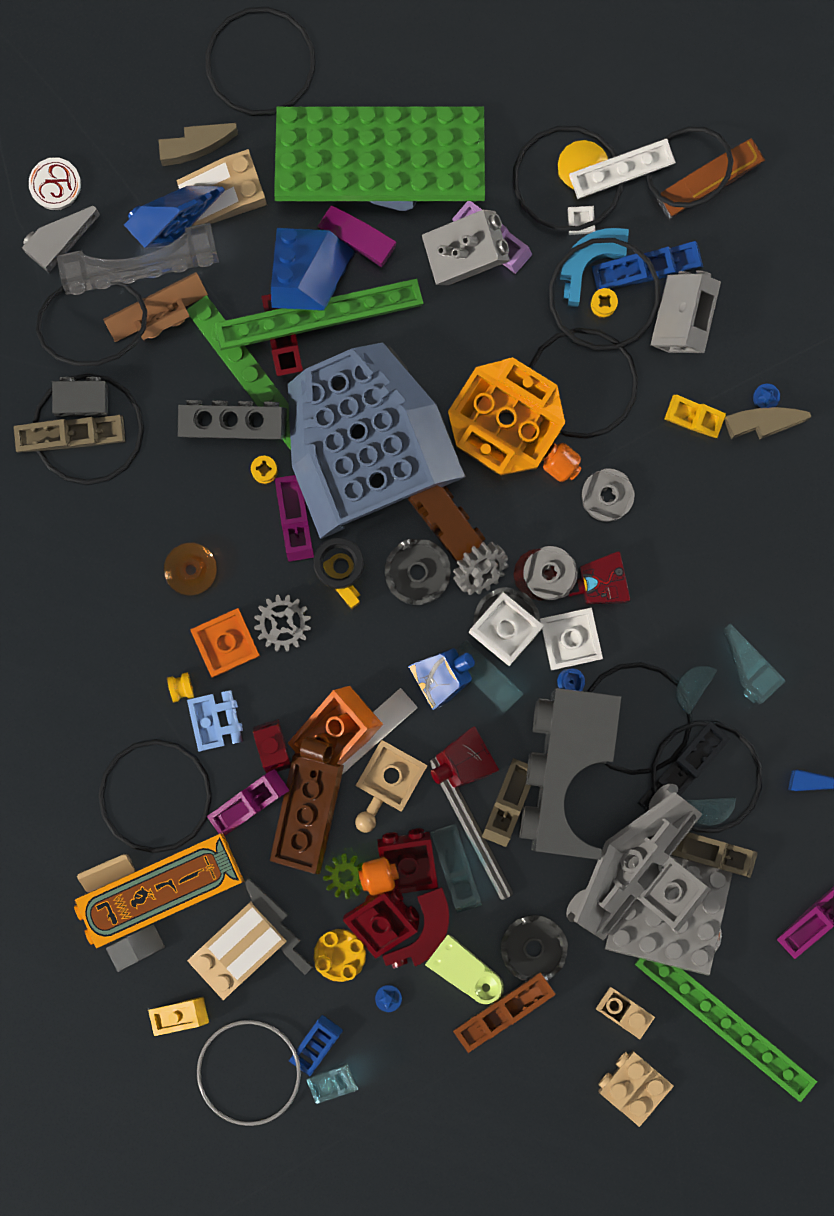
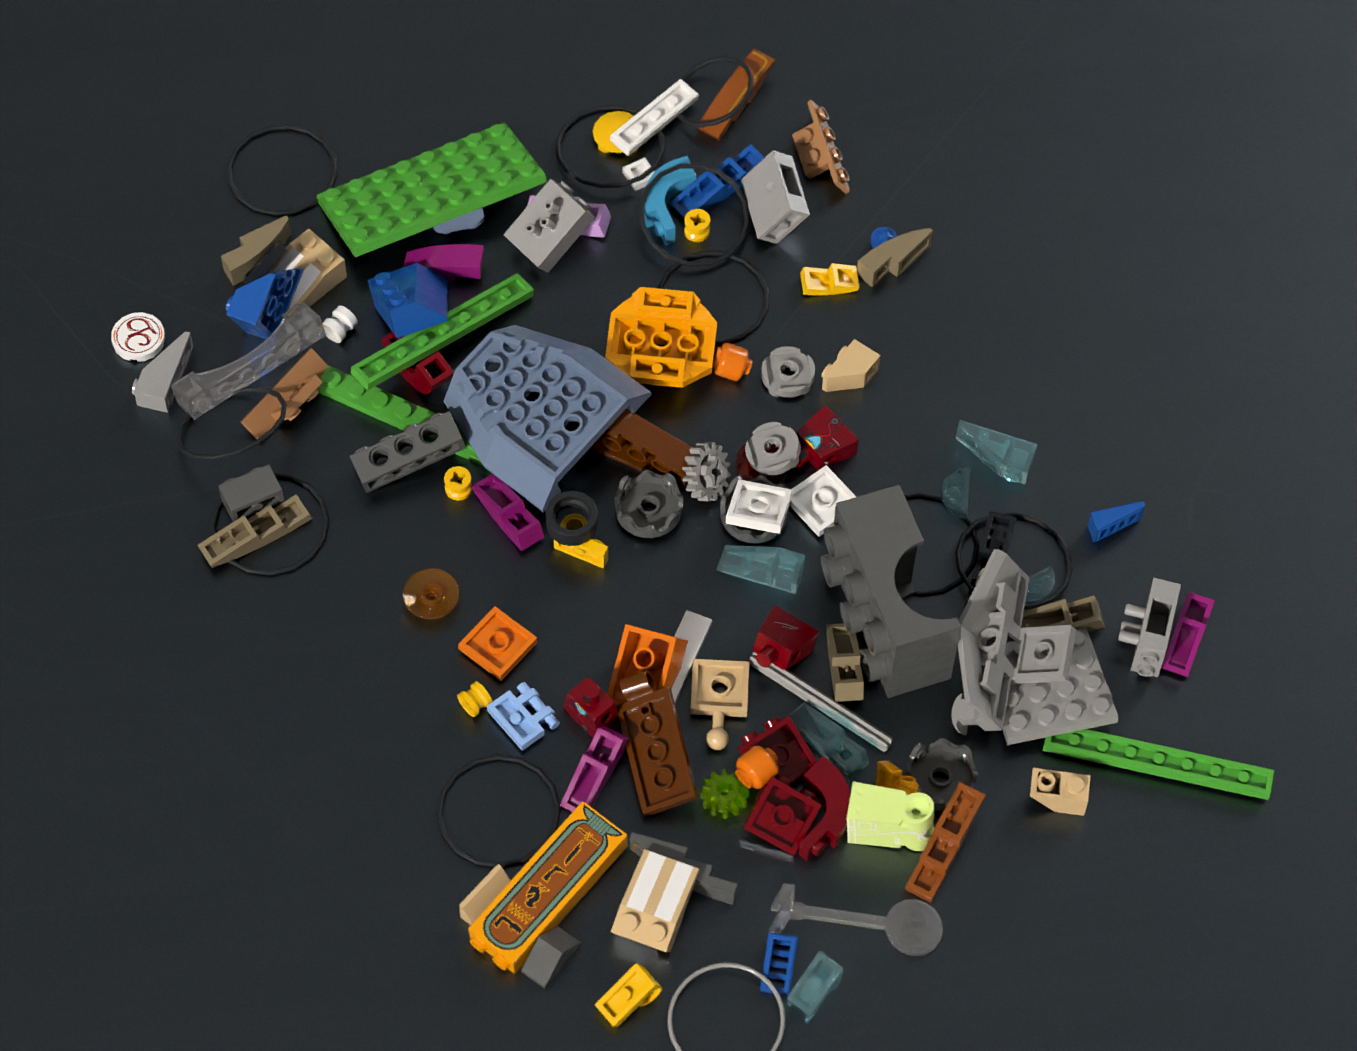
camera: 30 degrees left, 25 degrees down
light grey gear [254,595,311,652] -> none
yellow dish [314,929,366,982] -> none
blue tile [375,985,402,1012] -> none
torso [408,648,475,710] -> none
tan plate [598,1050,674,1127] -> none
none -> black tile [243,240,287,285]
none -> white wheel [321,306,358,343]
none -> clear piece [769,883,943,956]
none -> medium nougat bracket [792,100,850,194]
none -> tan slope [821,339,881,392]
none -> light orange plate [875,760,919,795]
none -> light grey piece [1118,578,1181,677]

